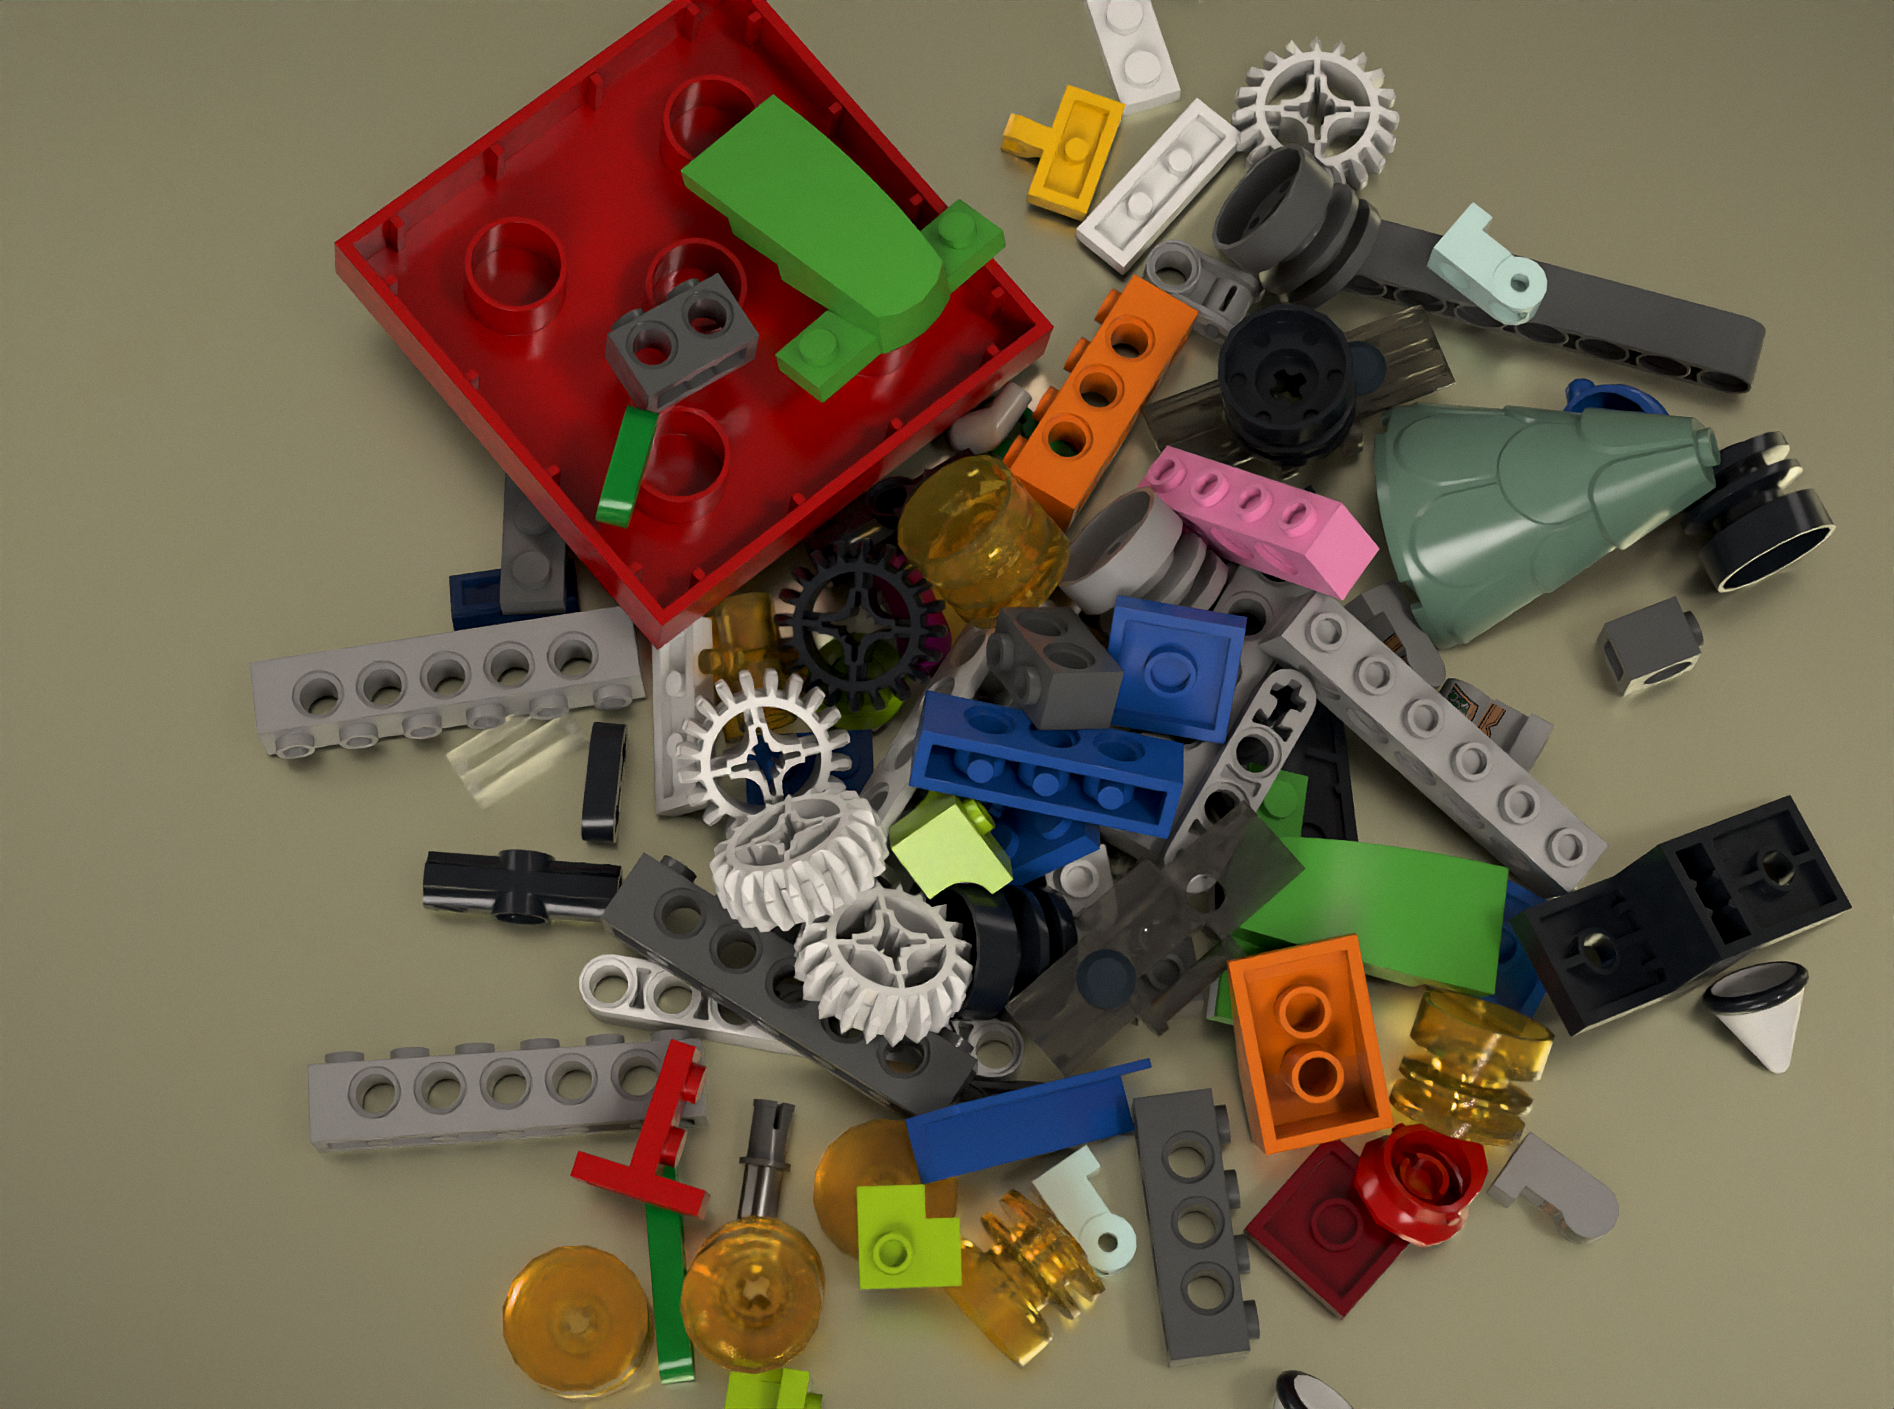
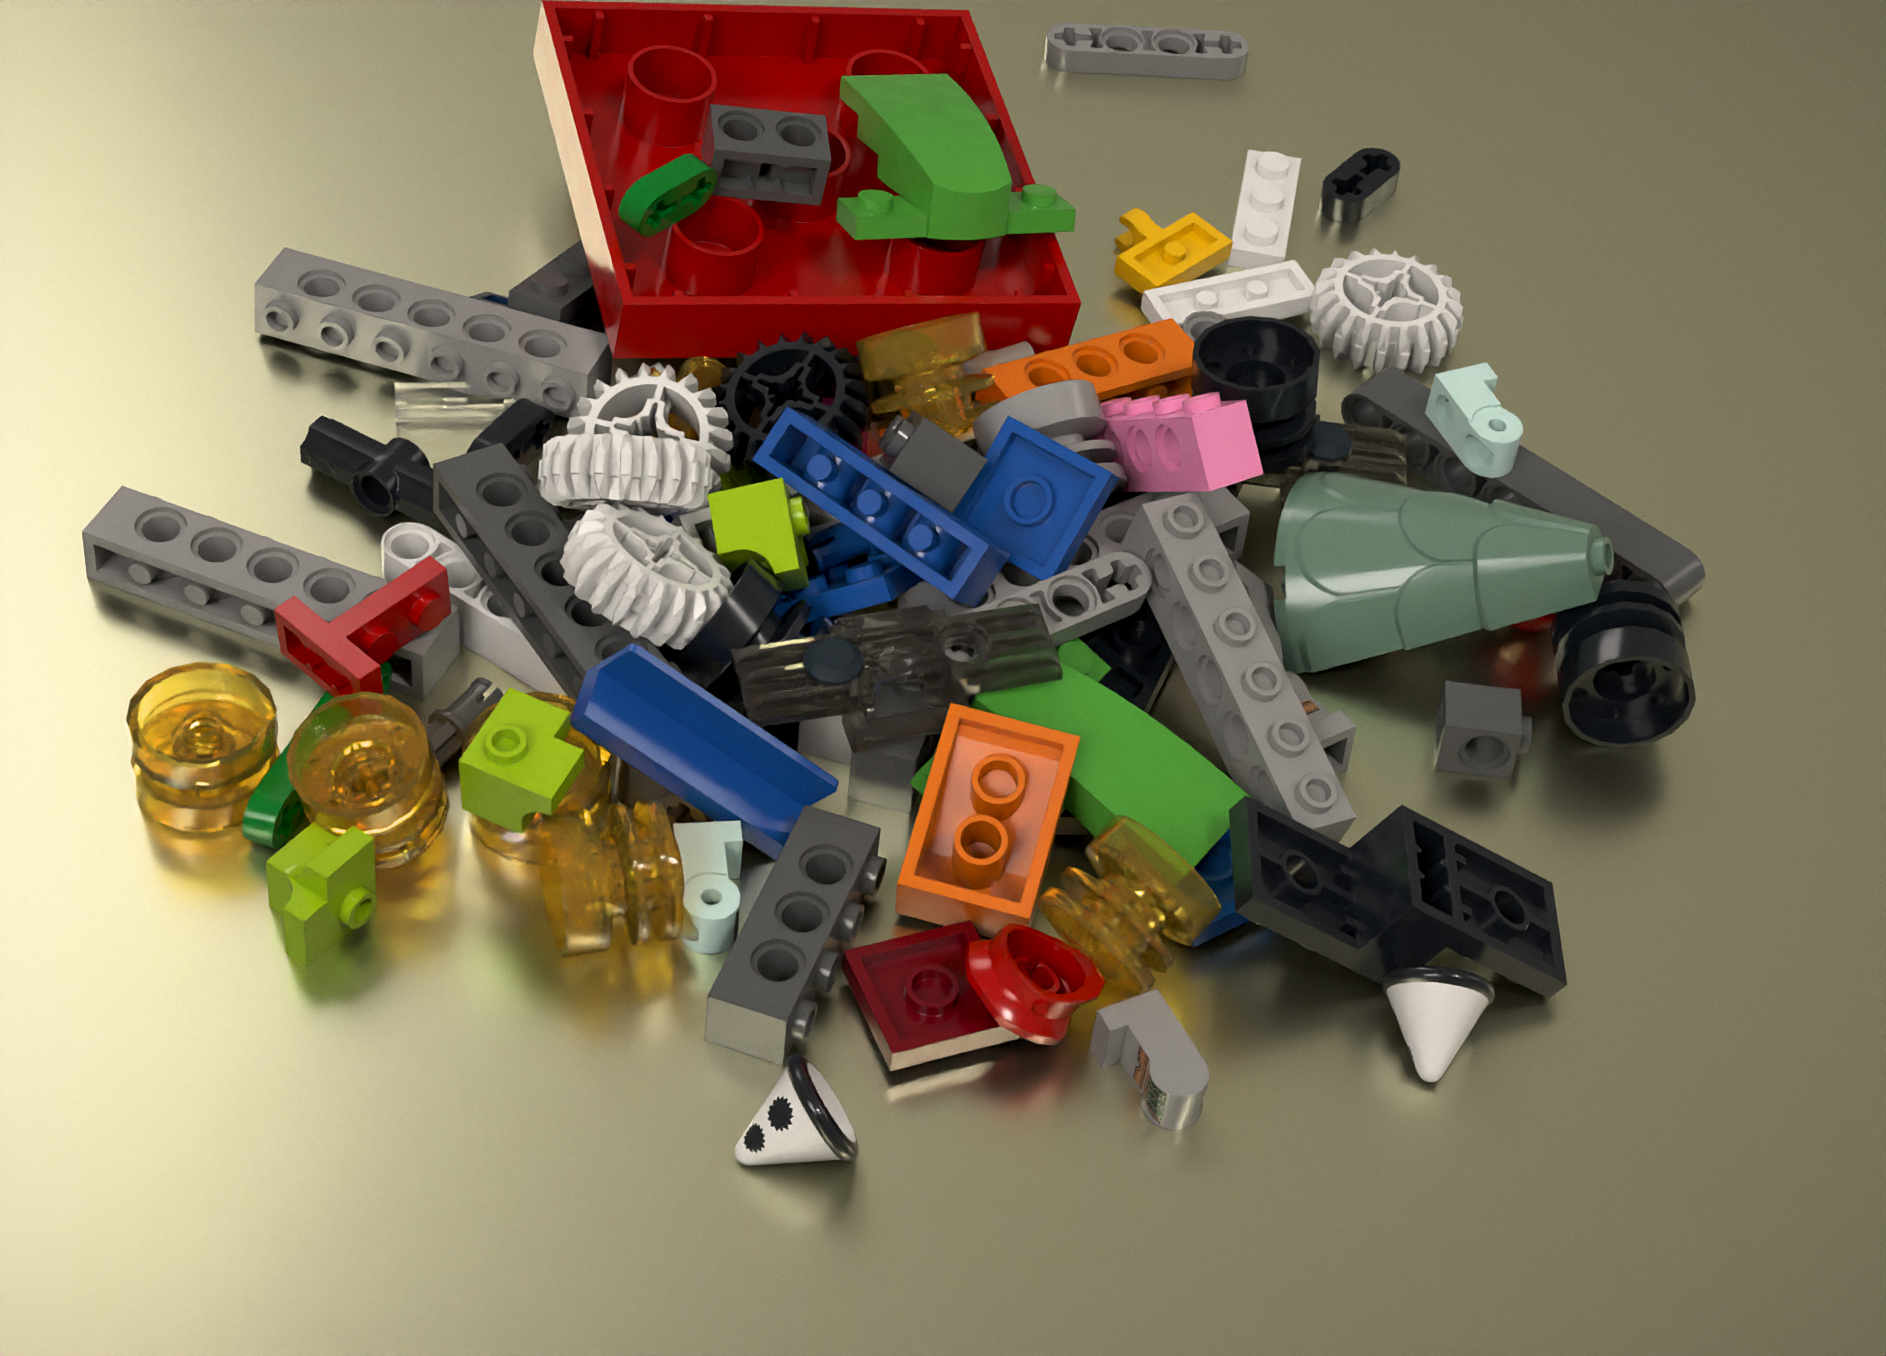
camera: 20 degrees right, 30 degrees down
dark grey wheel [1212,143,1381,309] -> none

